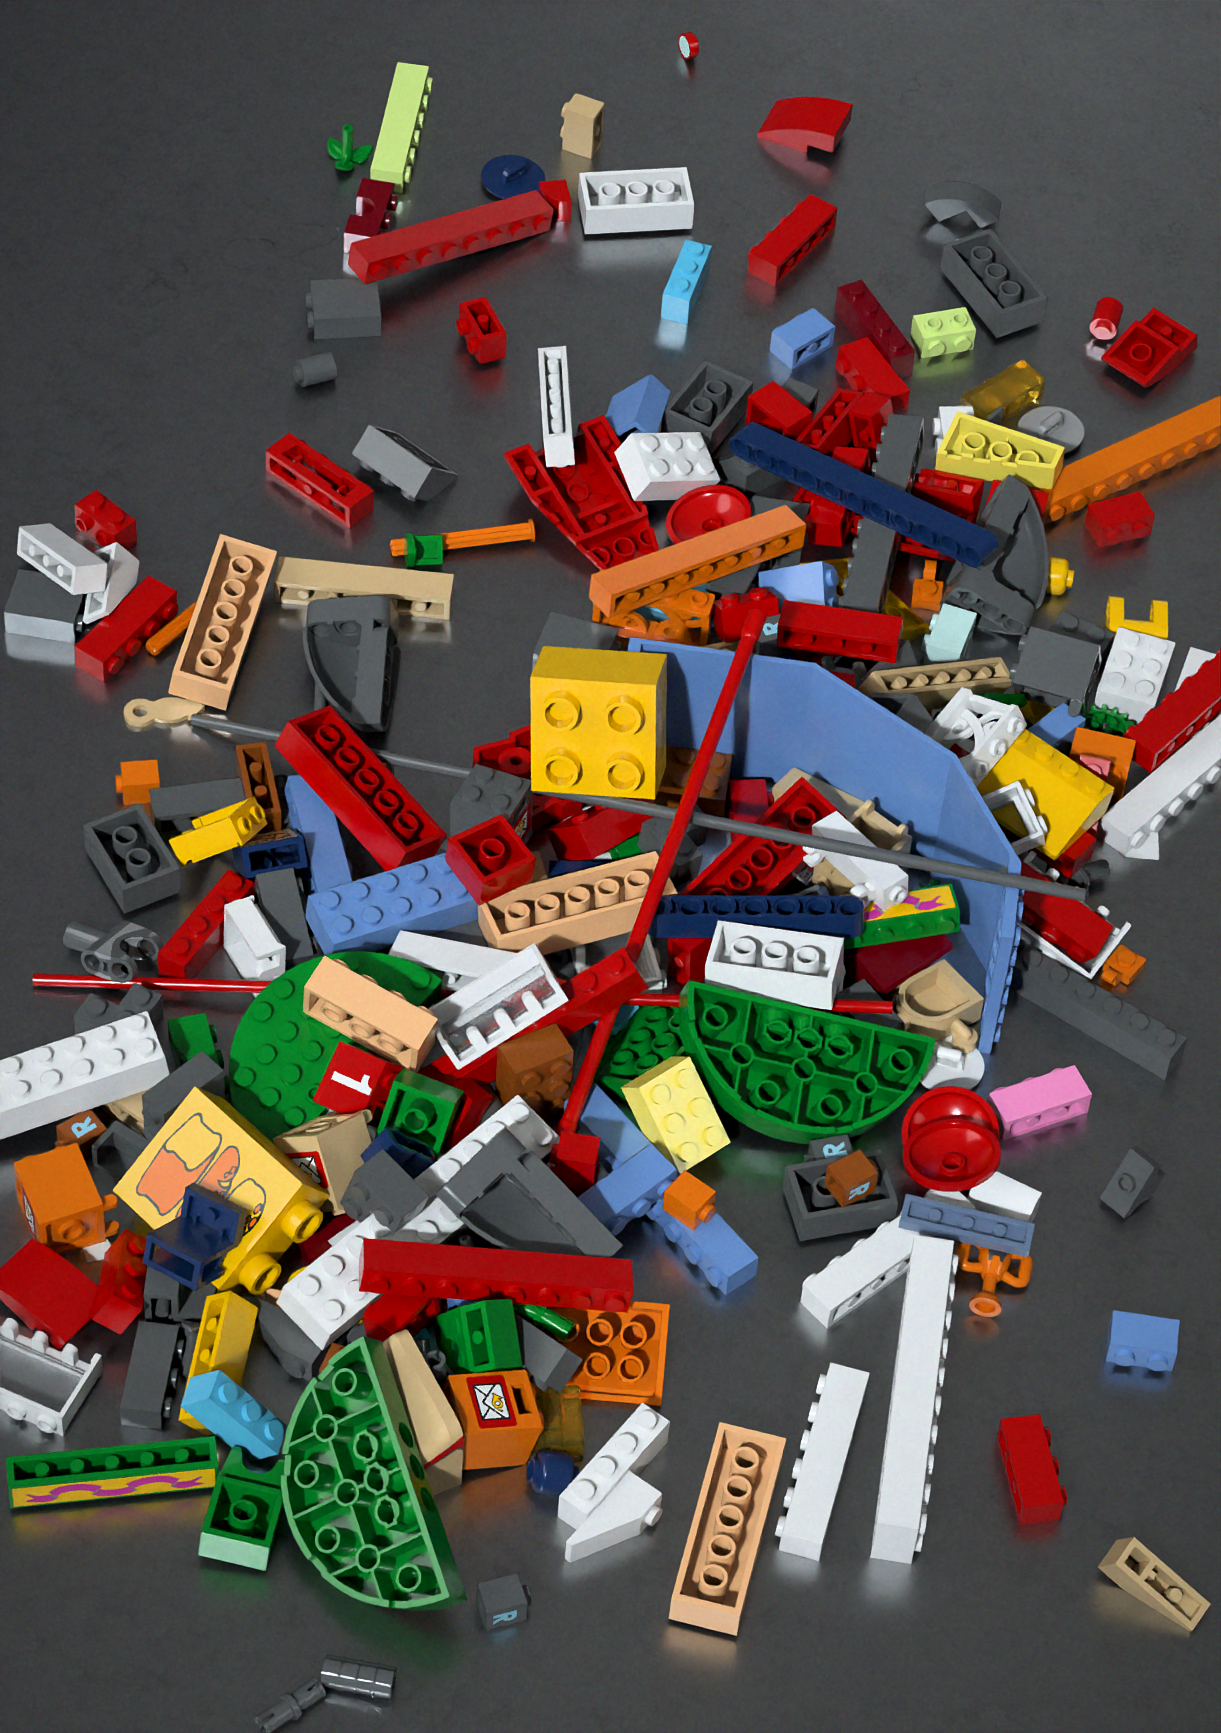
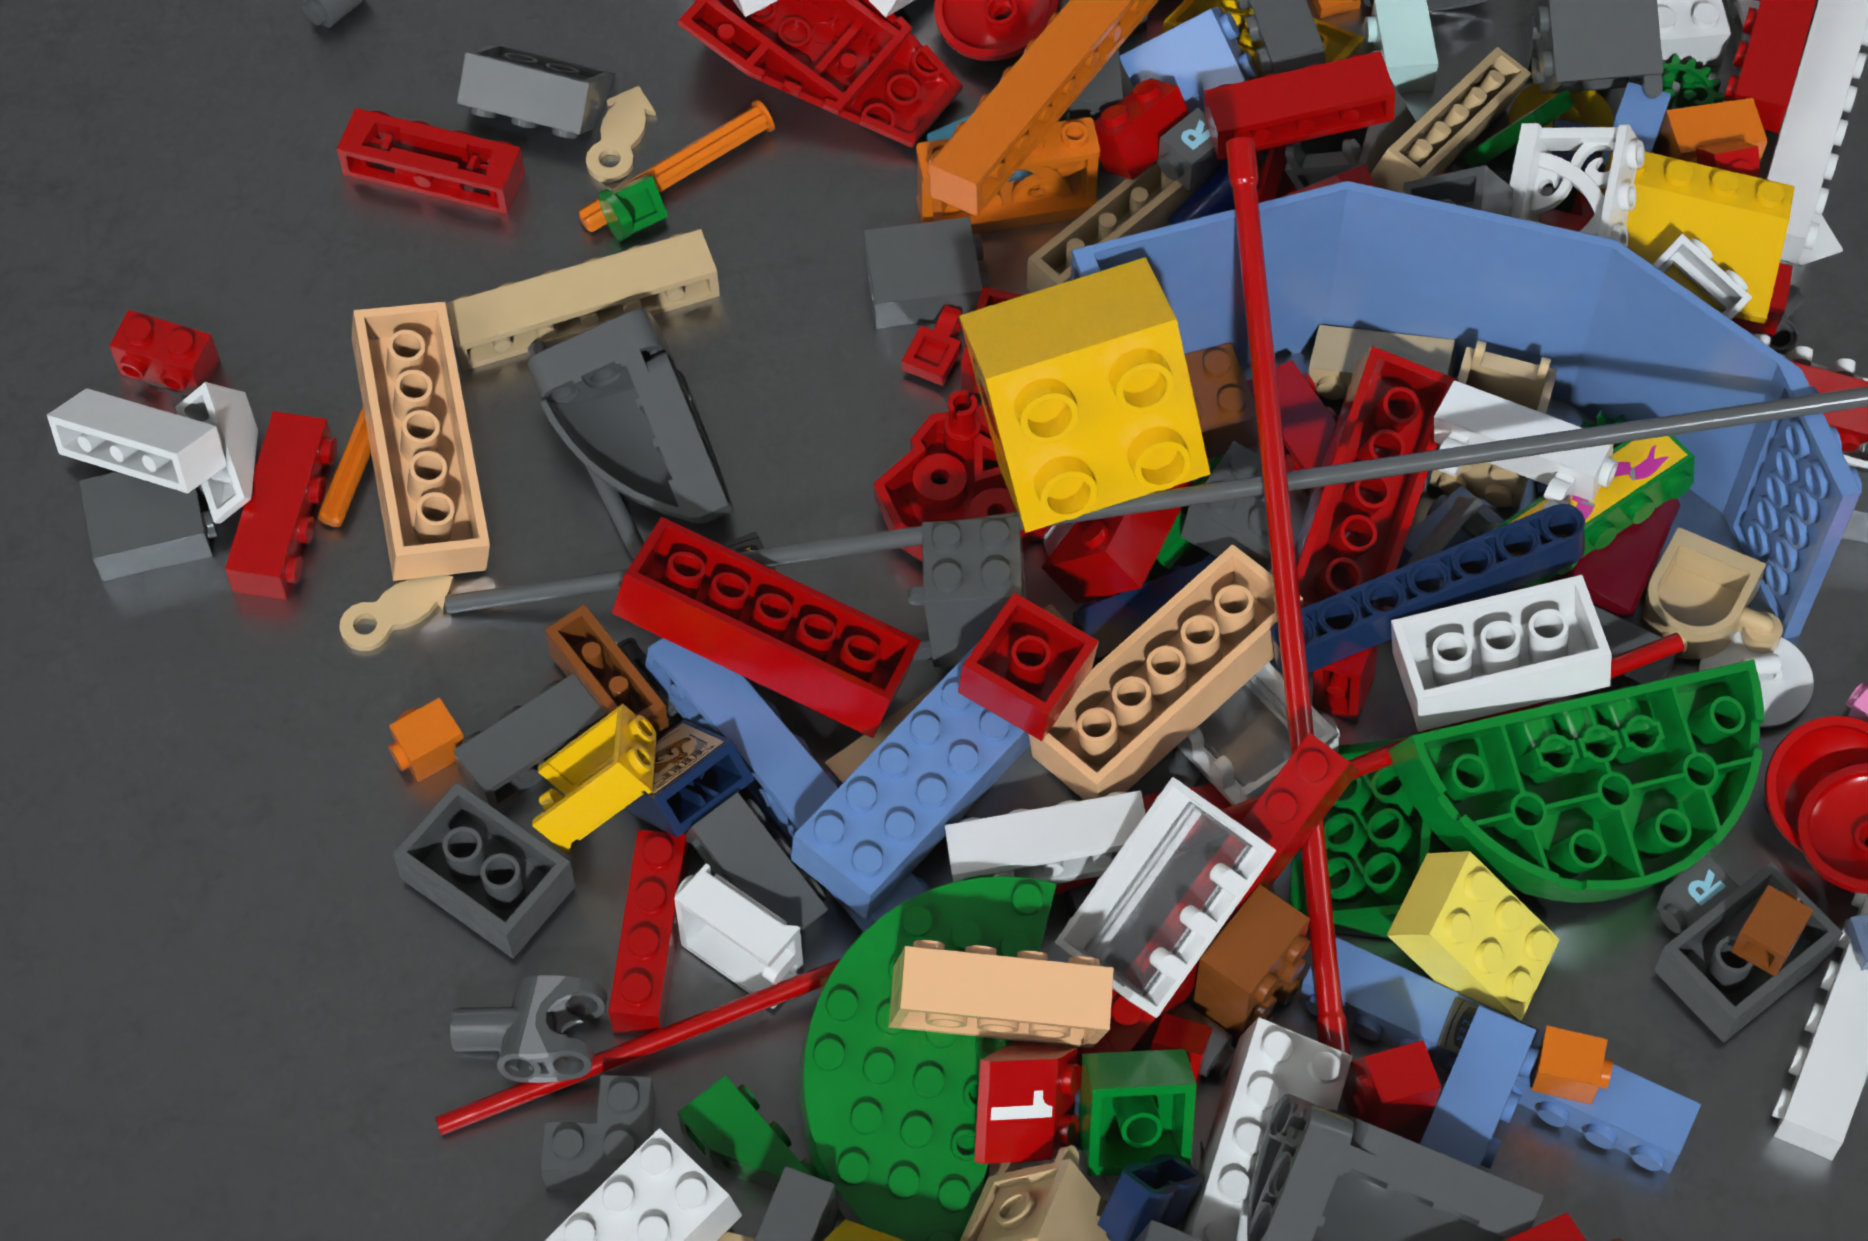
camera: 20 degrees left, 10 degrees up
none -> tan brick [586,85,656,183]

